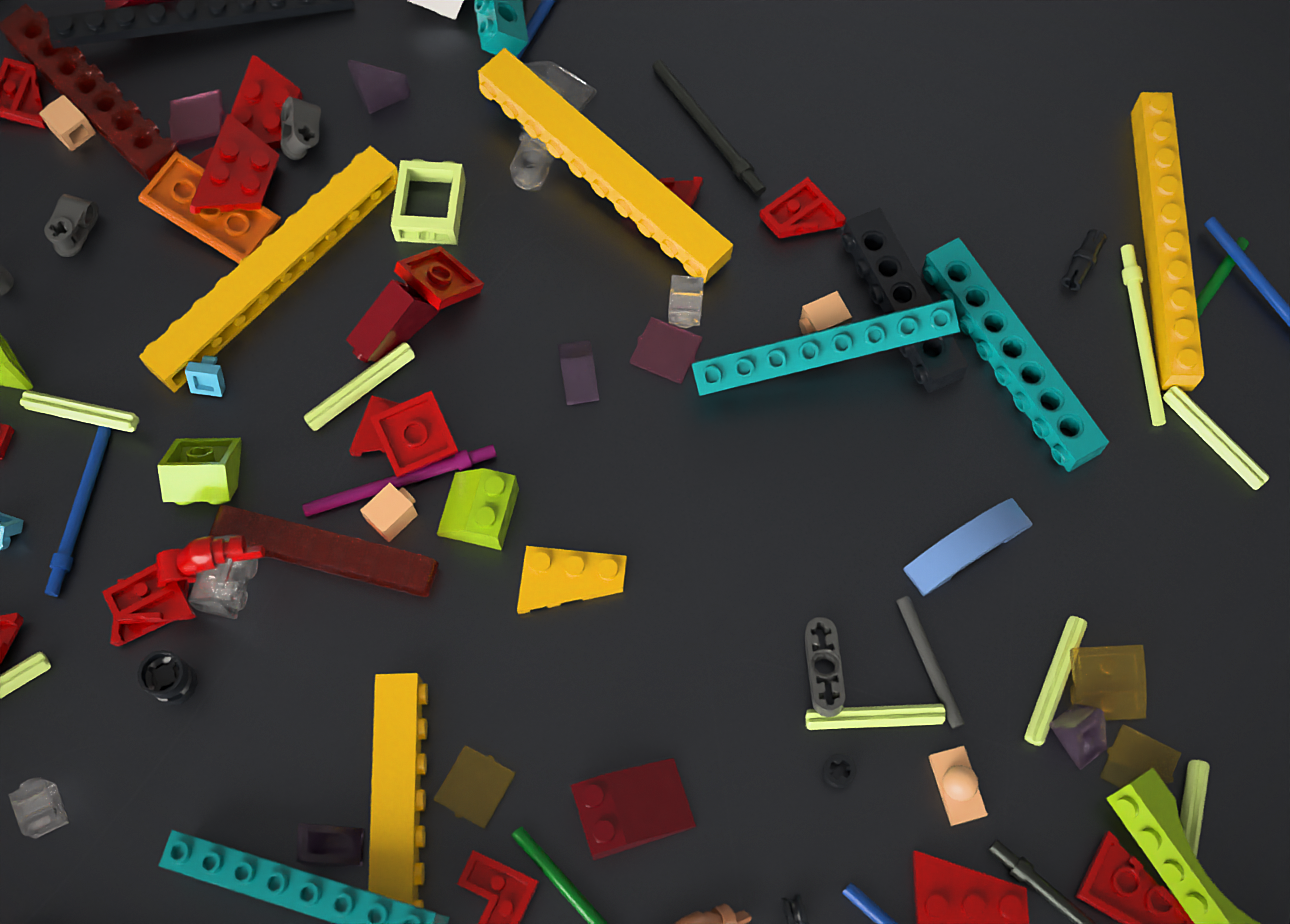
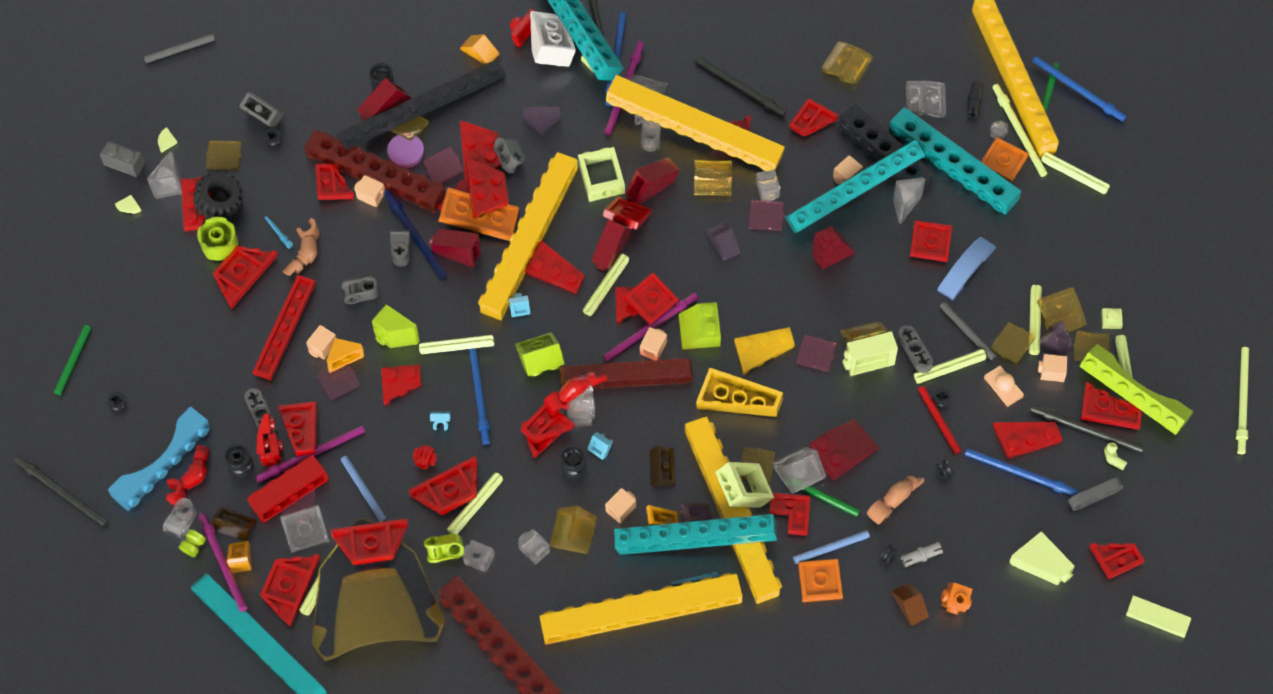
camera: 20 degrees left, 5 degrees down
none -> clear blue bar [383,190,447,278]
none -> medium lavender tile [387,133,424,168]
none -> clear yellow piece [390,117,429,141]
none -> dark red slope [430,229,481,268]
none -> red wing [525,240,585,294]
none -> clear yellow slope [549,505,597,554]
none -> medium azure tile [587,432,613,460]
none -> magenta bar [604,41,644,136]
none -> light nougat brick [605,488,636,524]
none -> dark red slope [625,157,680,205]
none -> light orange slope [646,505,679,526]
none -> dark brown slope [650,446,675,487]
none -> clear yellow slope [694,160,732,196]
none -> yellow wedge [696,368,783,417]
none -> yellowish green window [715,462,774,508]
none -> clear slope [772,447,826,494]
none -> clear pink piece [796,335,837,372]
none -> dark red slope [812,226,854,269]
none -> clear yellow slope [821,41,873,84]
none -> clear yellow slope [840,321,888,343]
none -> yellowish green window [843,331,898,376]
none -> clear slope [893,177,925,224]
none -> clear slope [906,81,946,118]
none -> red plate [910,220,952,262]
none -> red bar [918,386,962,454]
none -> orange tile [981,137,1029,183]
none -> clear tile [990,121,1008,139]
none -> clear yellow piece [990,322,1036,364]
none -> light nougat brick [1038,354,1067,382]
none -> yellowish green plate [1101,308,1123,329]

